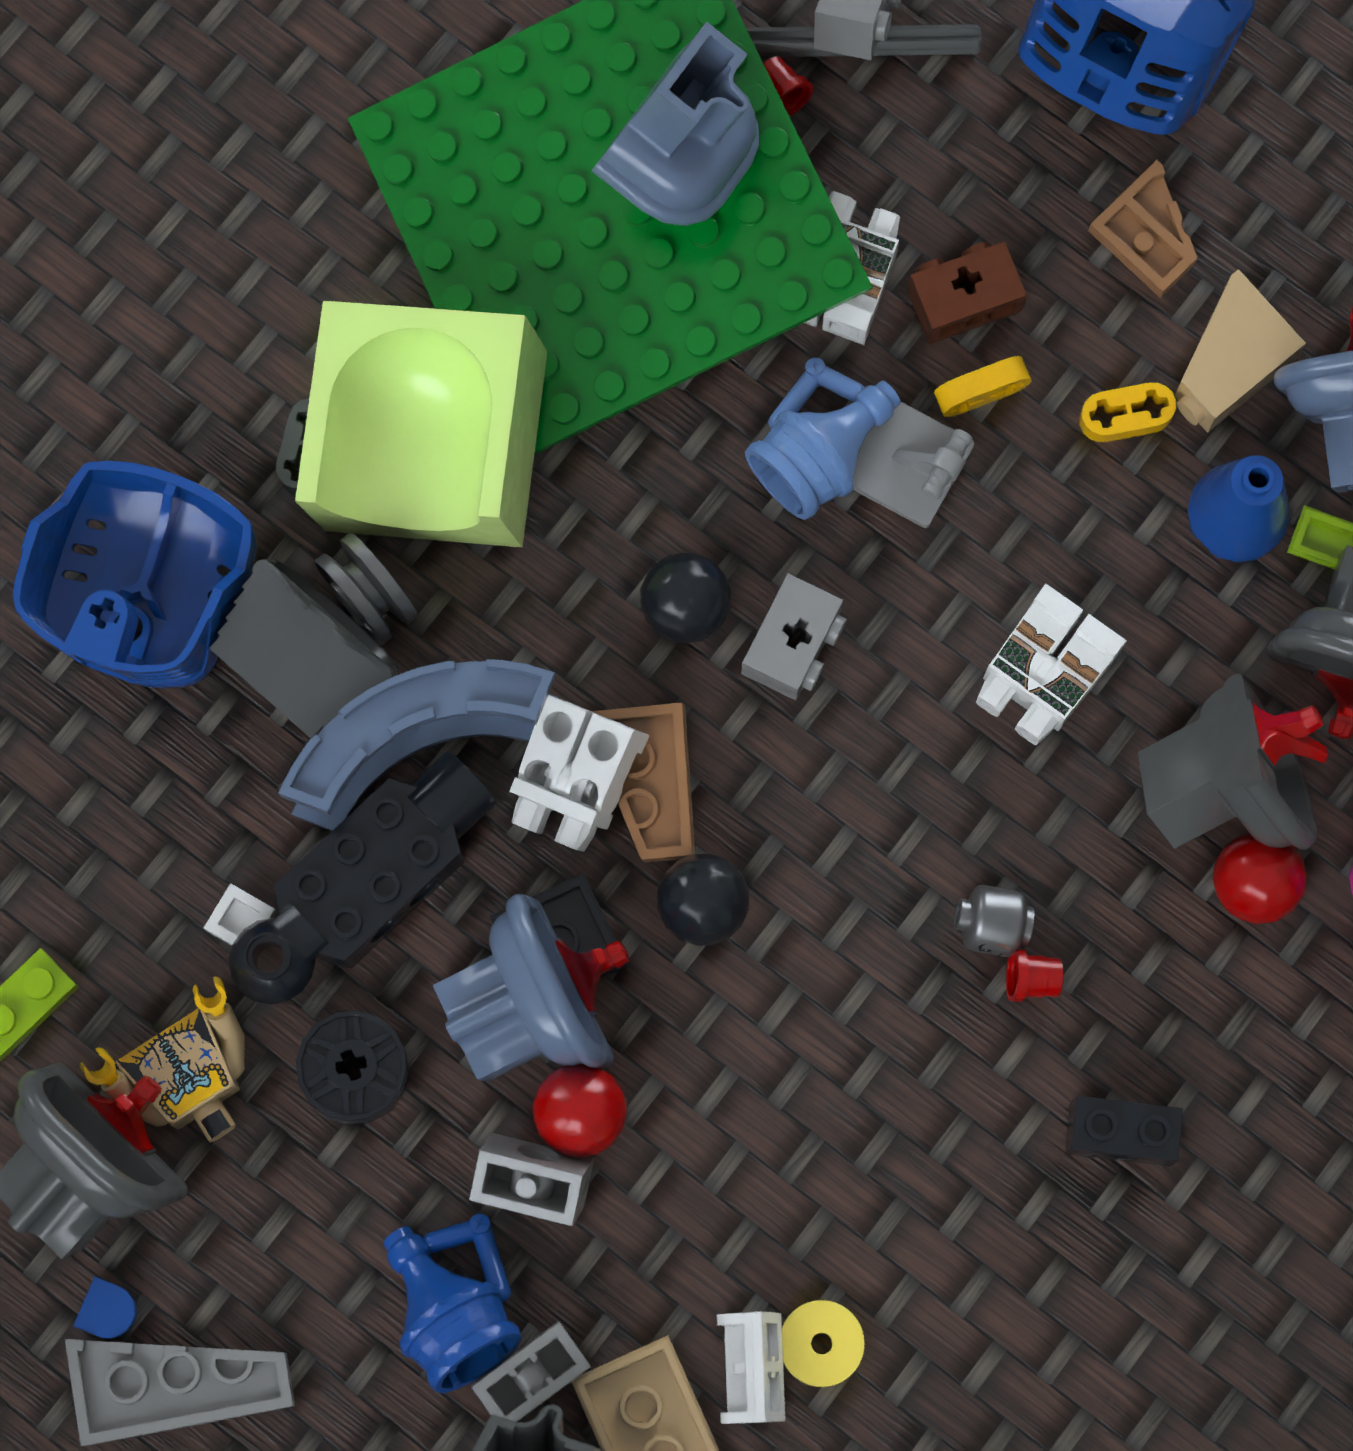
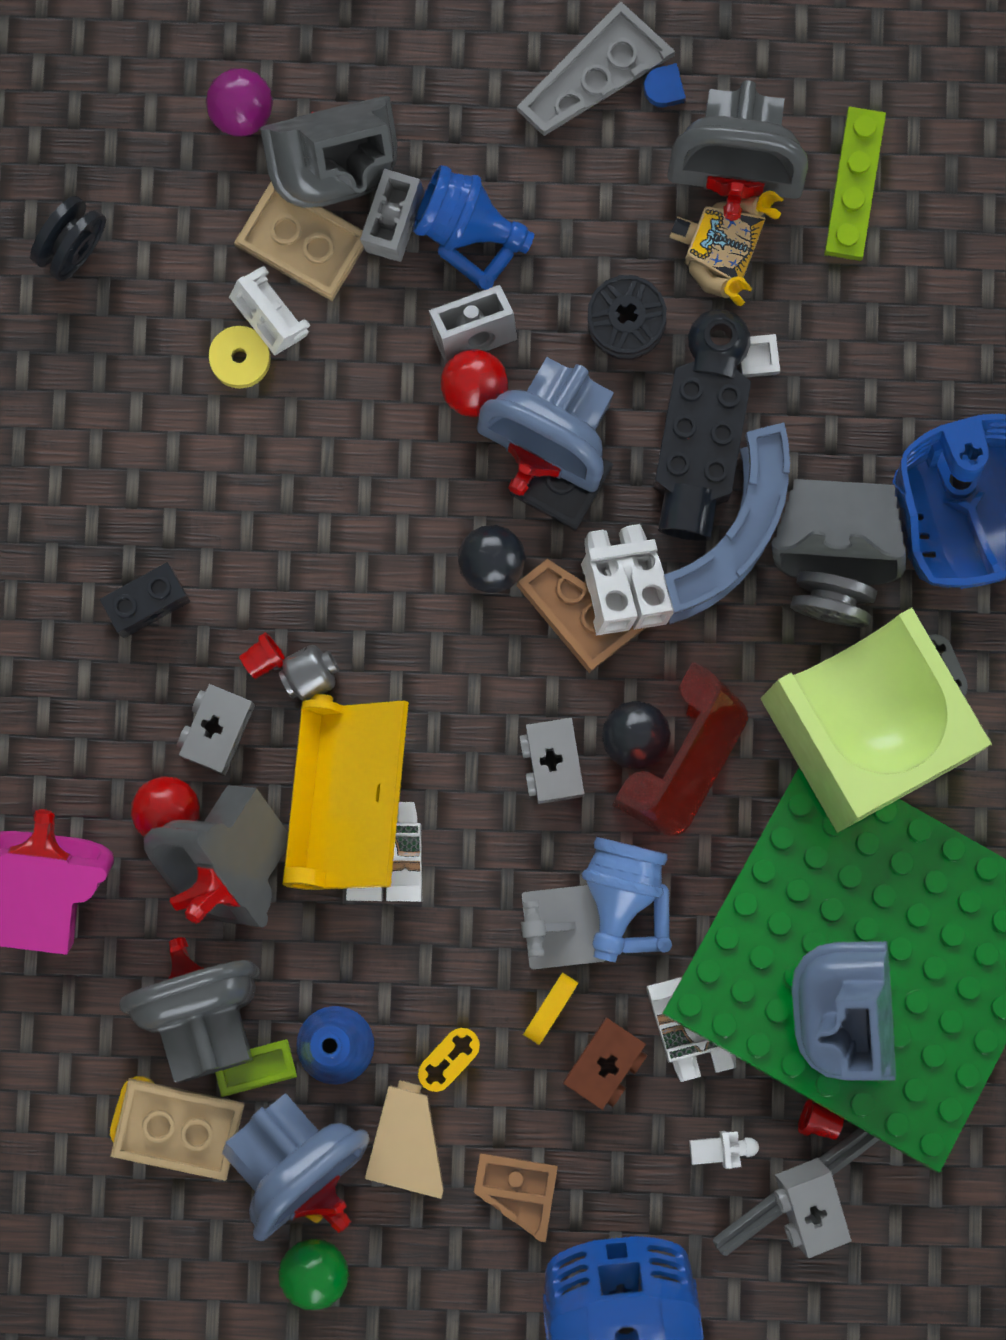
camera: 145 degrees right, 5 degrees up
none -> light grey brick [177,684,255,776]
none -> yellow door [283,694,409,890]
none -> clear red windscreen [613,662,748,836]
none -> white piece [689,1131,759,1169]

